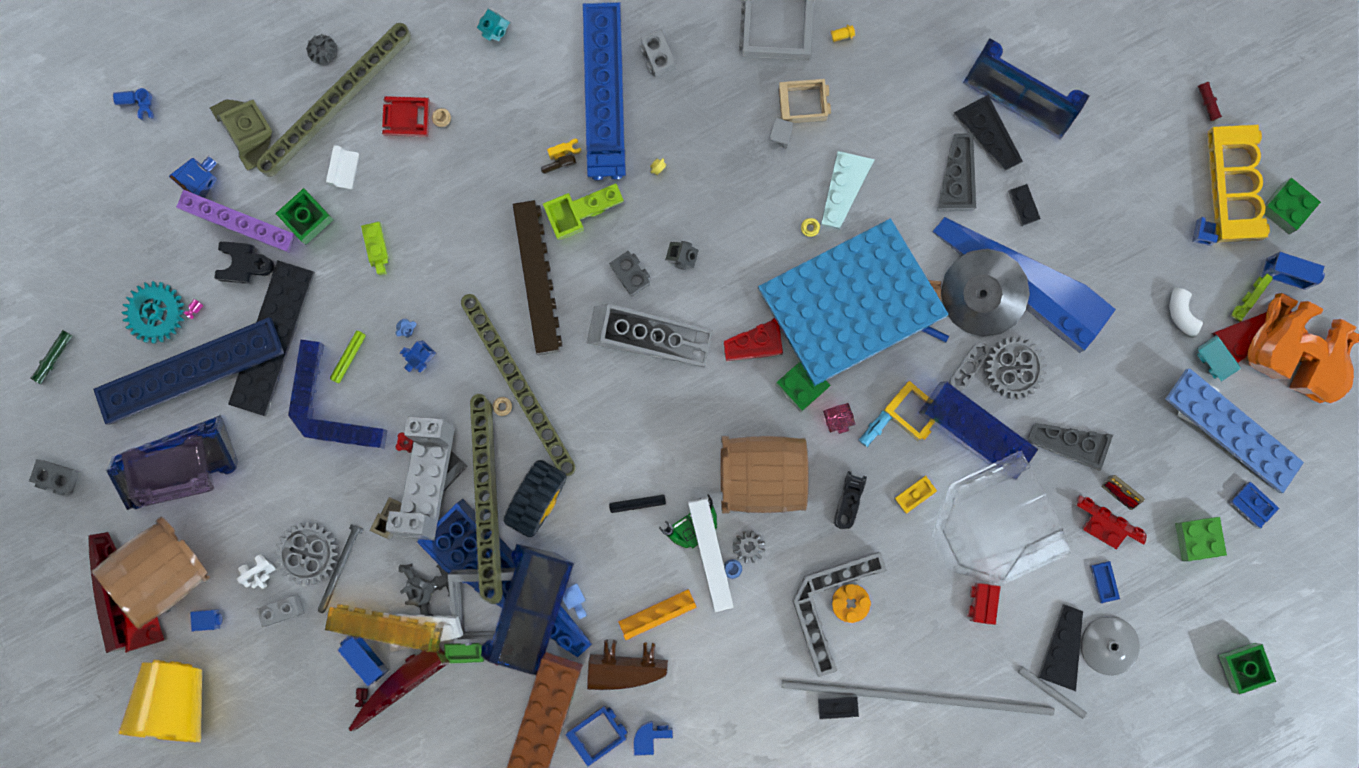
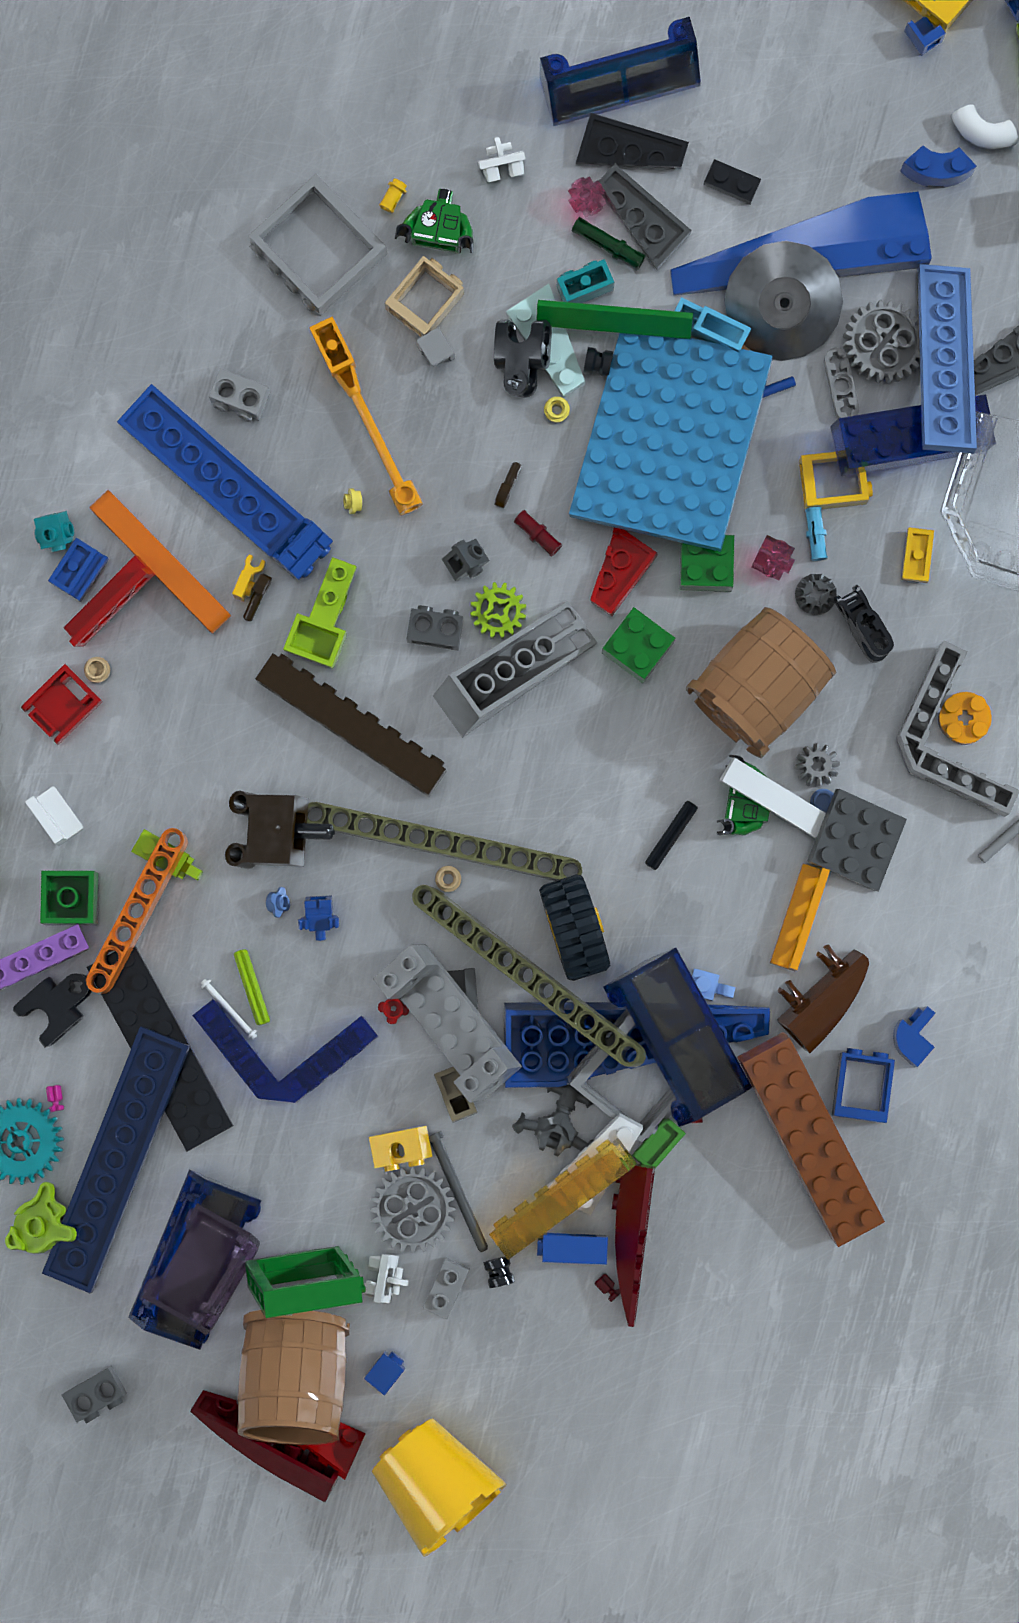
camera: 45 degrees left, 0 degrees up
none -> lime tile [5,1182,77,1254]
none -> blue plate [48,538,109,602]
none -> red fence [63,555,155,647]
none -> orange beam [86,828,188,994]
none -> orange beam [89,490,231,634]
none -> white axle [200,979,257,1040]
none -> dark brown piece [225,791,335,869]
none -> green window [245,1246,366,1318]
none -> light orange bar [309,316,423,515]
none -> yellow brick [369,1126,433,1172]
none -> green torso [394,189,474,254]
none -> lime gear [470,582,526,639]
none -> white hips [477,137,526,182]
none -> black wheel [483,1256,515,1288]
none -> black piece [494,320,552,398]
none -> dark brown bar [494,462,522,508]
none -> dark red pin [514,510,562,557]
none -> green tile [536,300,693,339]
none -> teal brick [556,259,615,303]
none -> clear pink brick [568,176,607,218]
none -> dark green pin [571,217,646,270]
none -> black wheel [583,347,613,377]
none -> green brick [602,607,675,683]
none -> medium azure slope [675,297,751,352]
none -> dark grey gear [795,574,837,615]
none -> dark grey plate [807,789,907,892]
none -> blue brick [900,146,977,188]
none -> medium blue plate [918,264,977,454]

